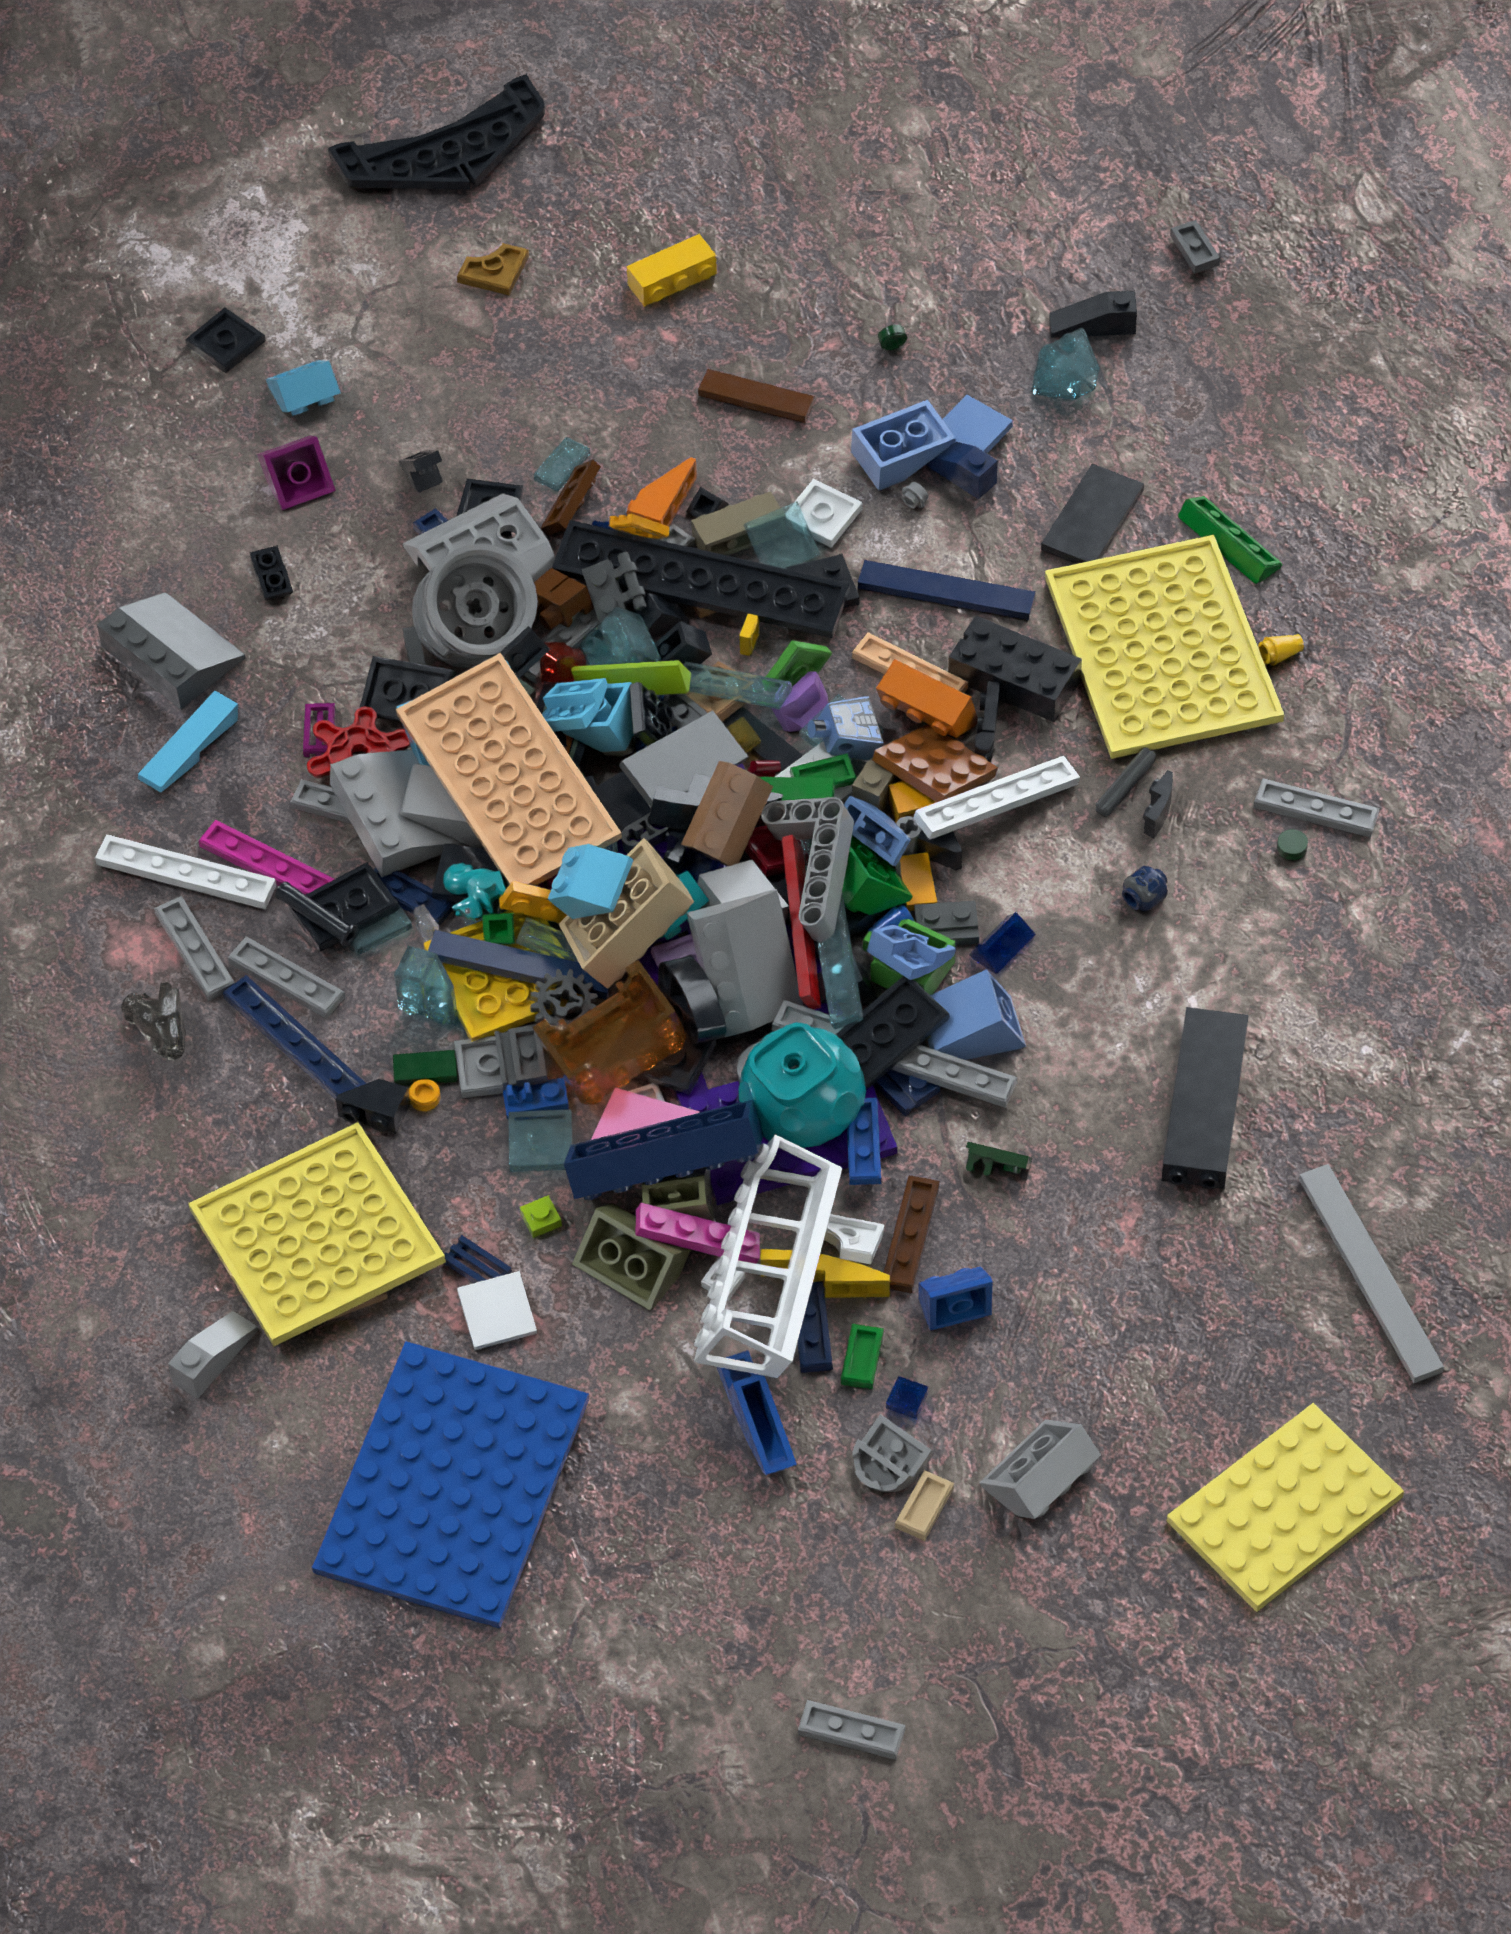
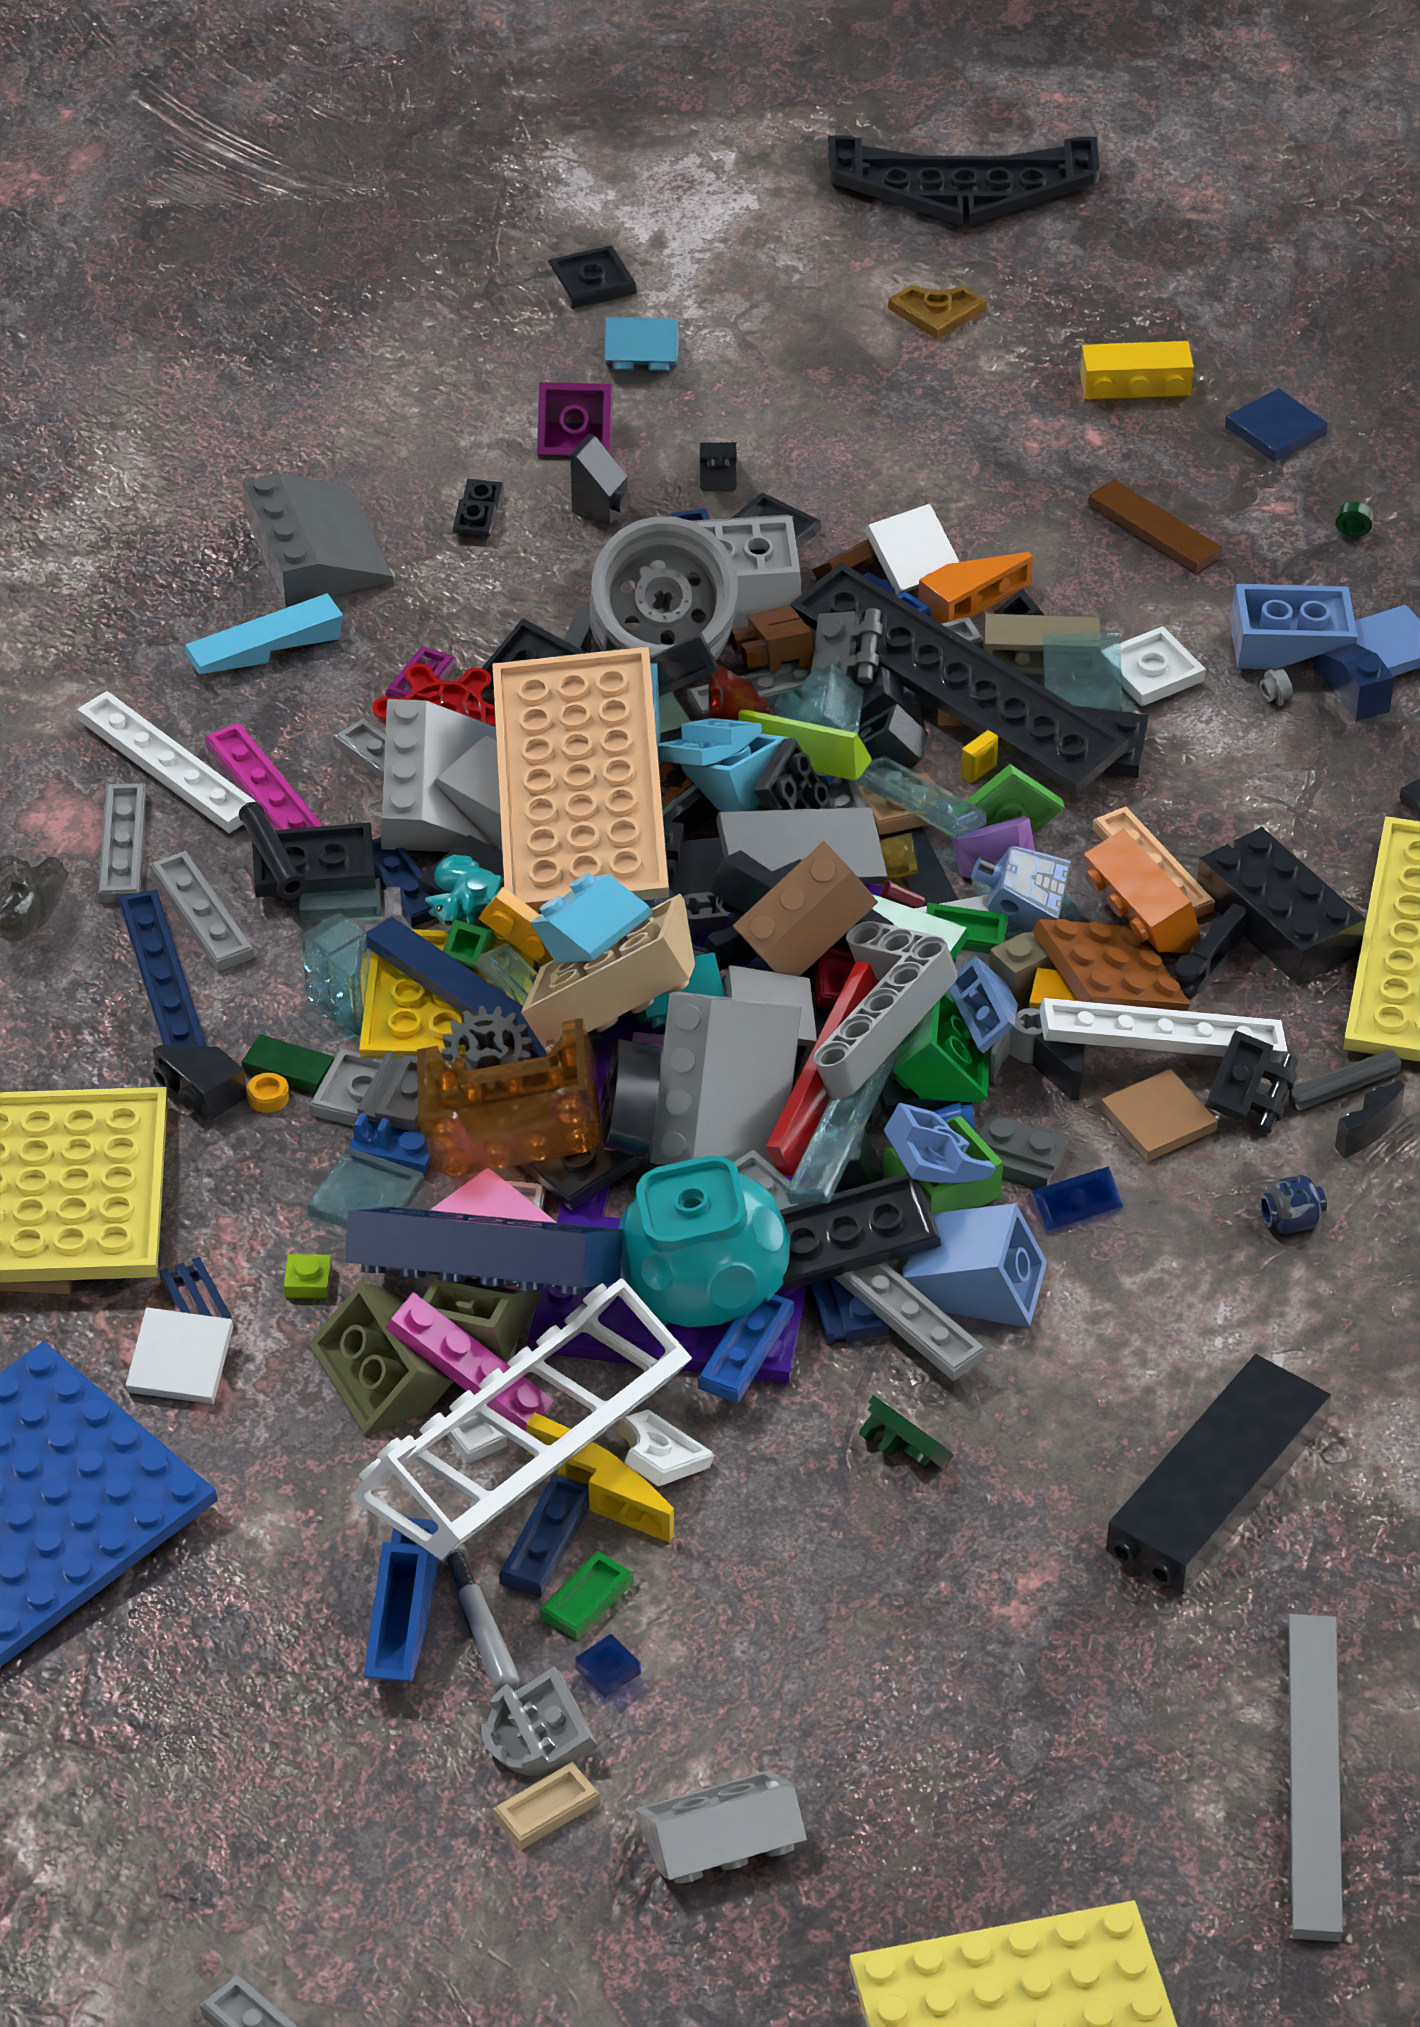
camera: 25 degrees right, 10 degrees down
clear light blue tile [534,437,590,492] -> none
light orange tile [609,514,669,539] -> none
dark blue tile [858,560,1036,620] -> none
reddish brown tile [883,1175,940,1293] -> none
light orange tile [900,853,937,911] -> none
blue slope [919,1267,993,1331] -> none
none -> light grey piece [442,1543,520,1692]
none -> black slope [570,434,631,525]
none -> white tile [864,504,959,595]
none -> medium nougat tile [1100,1068,1218,1162]
none -> black plate [1204,1030,1299,1133]
none -> dark blue tile [1225,388,1328,463]

